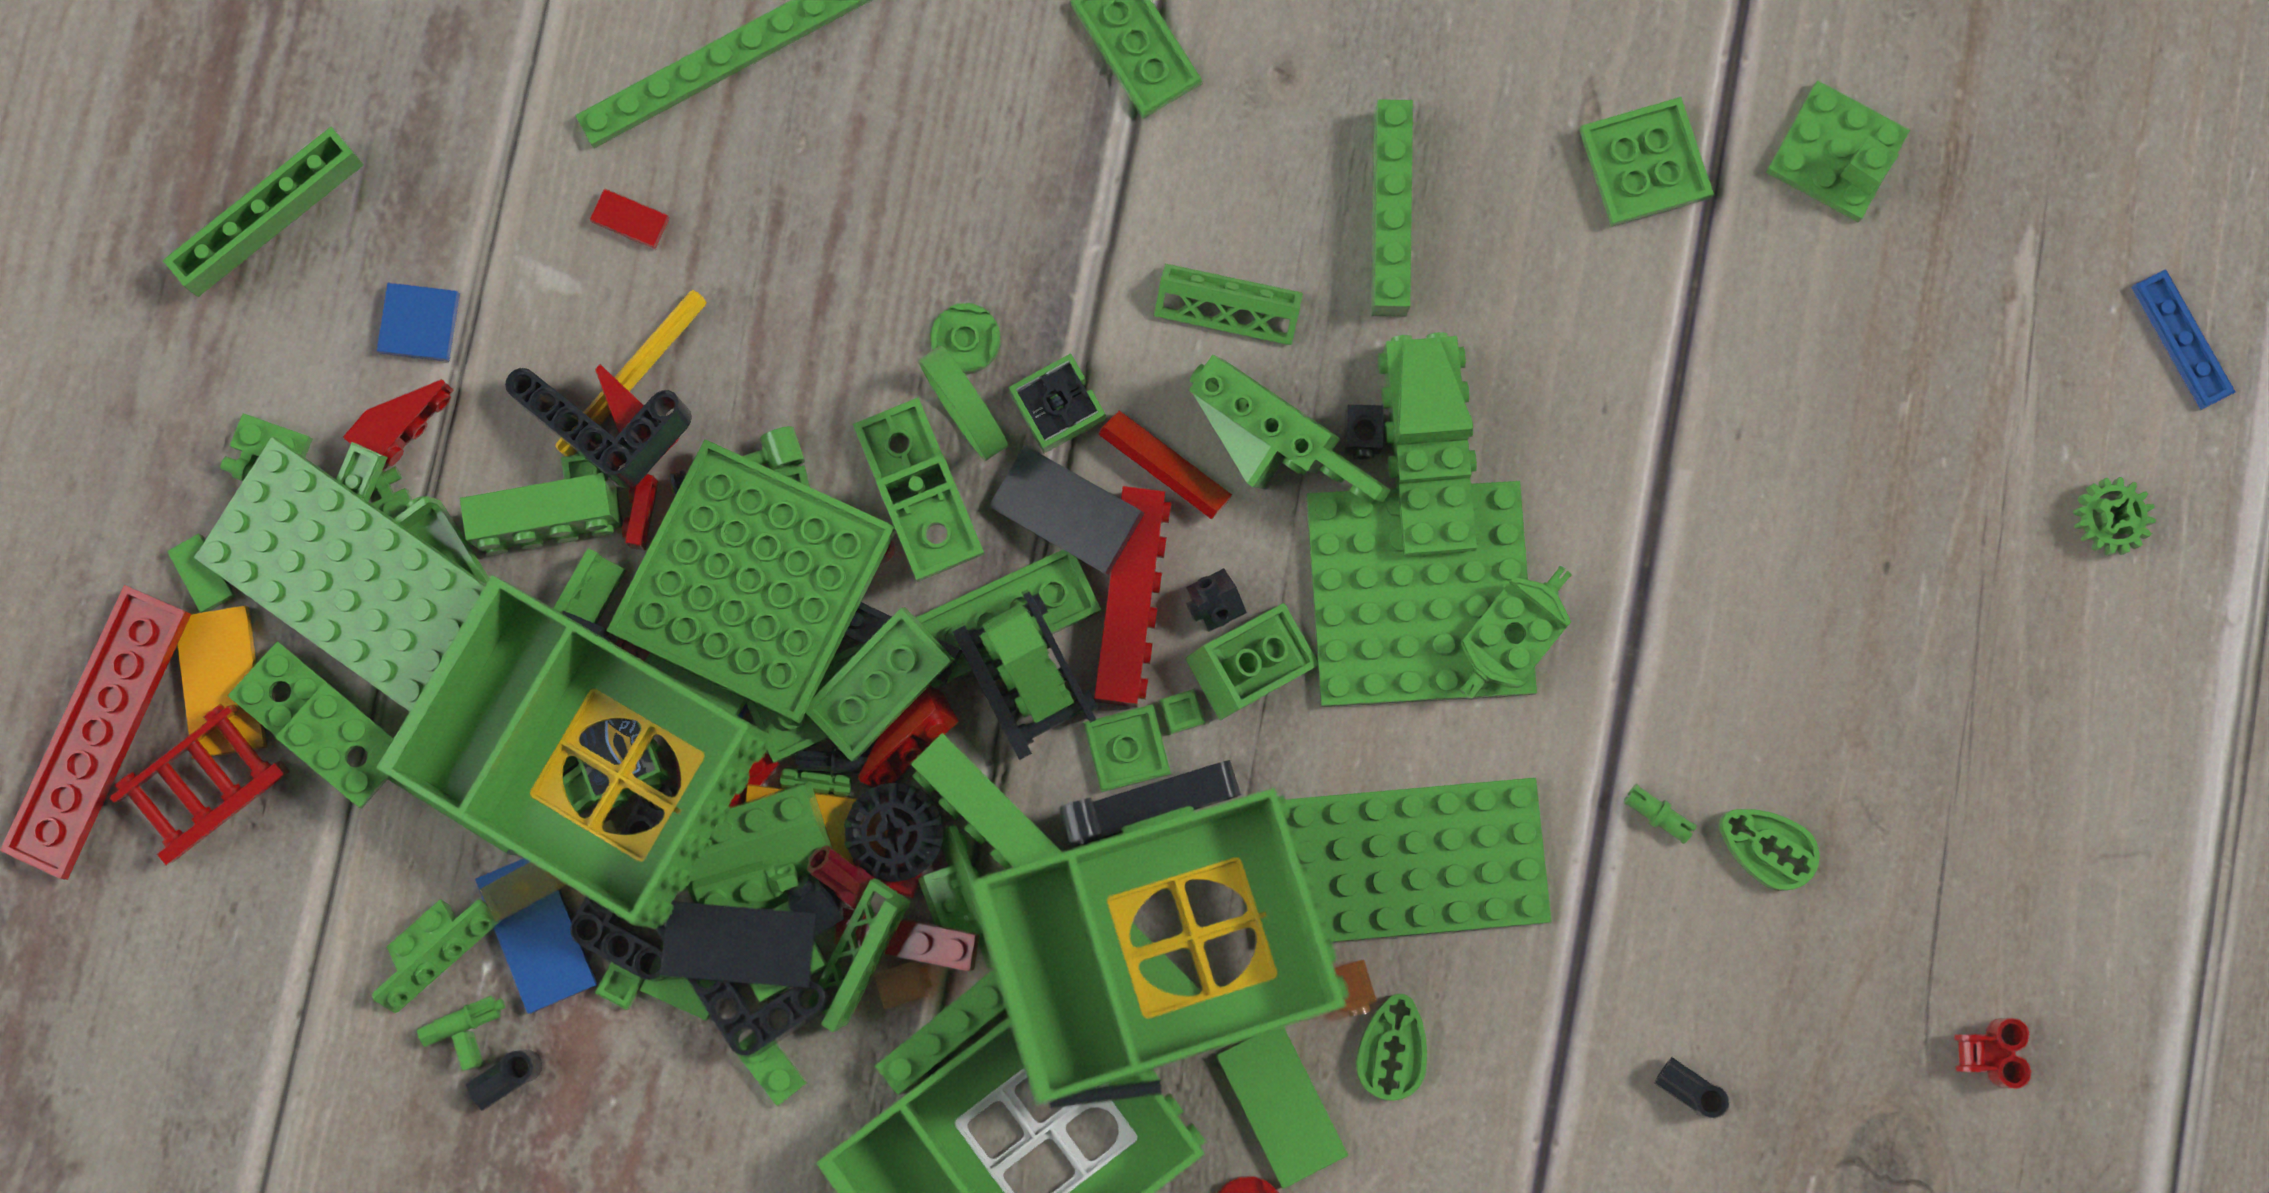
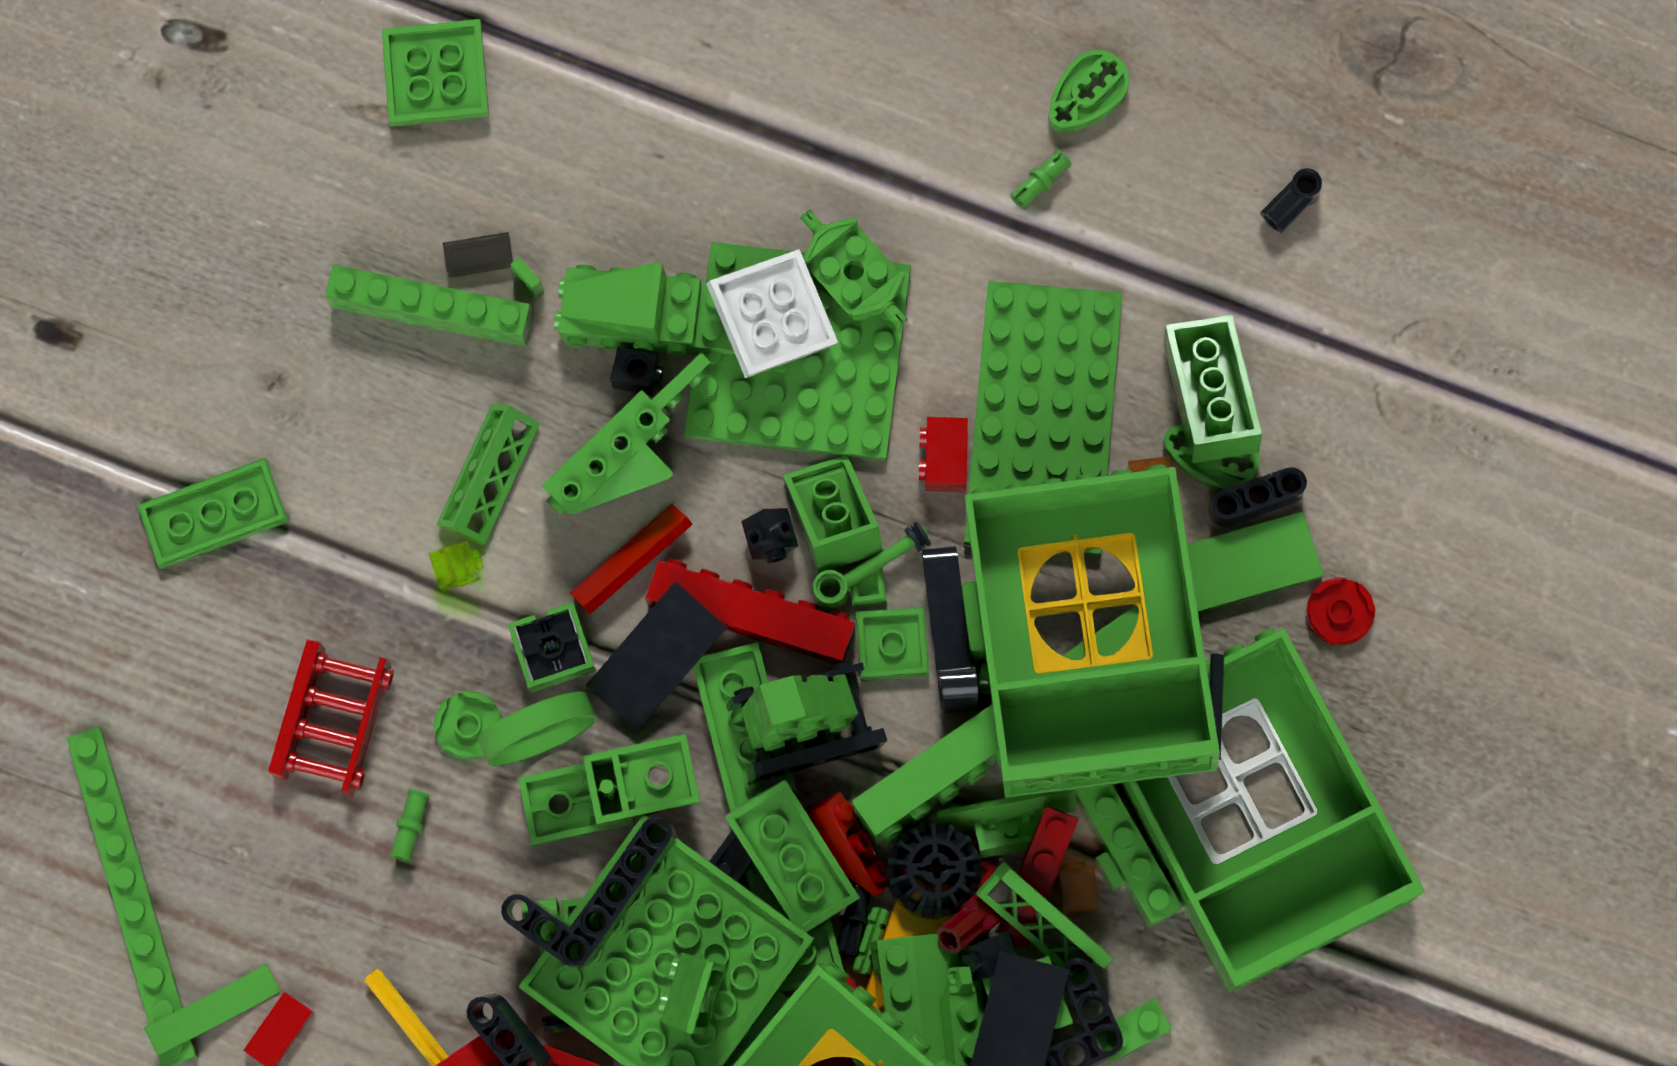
camera: 75 degrees left, 5 degrees down
none -> bright green sticker [143,964,281,1056]
none -> red fence [268,639,394,797]
none -> bright green pin [389,789,430,863]
none -> clear neon green brick [428,541,484,592]
none -> clear smoke tile [443,232,514,278]
none -> black beam [501,817,677,968]
none -> bright green tile [510,257,544,298]
none -> bright green slope [658,952,727,1034]
none -> white plate [706,249,838,378]
none -> bright green piece [813,522,931,612]
none -> red brick [918,417,968,492]
none -> bright green tile [1094,851,1125,892]
none -> bright green brick [1163,315,1262,464]
none -> black beam [1209,467,1307,527]

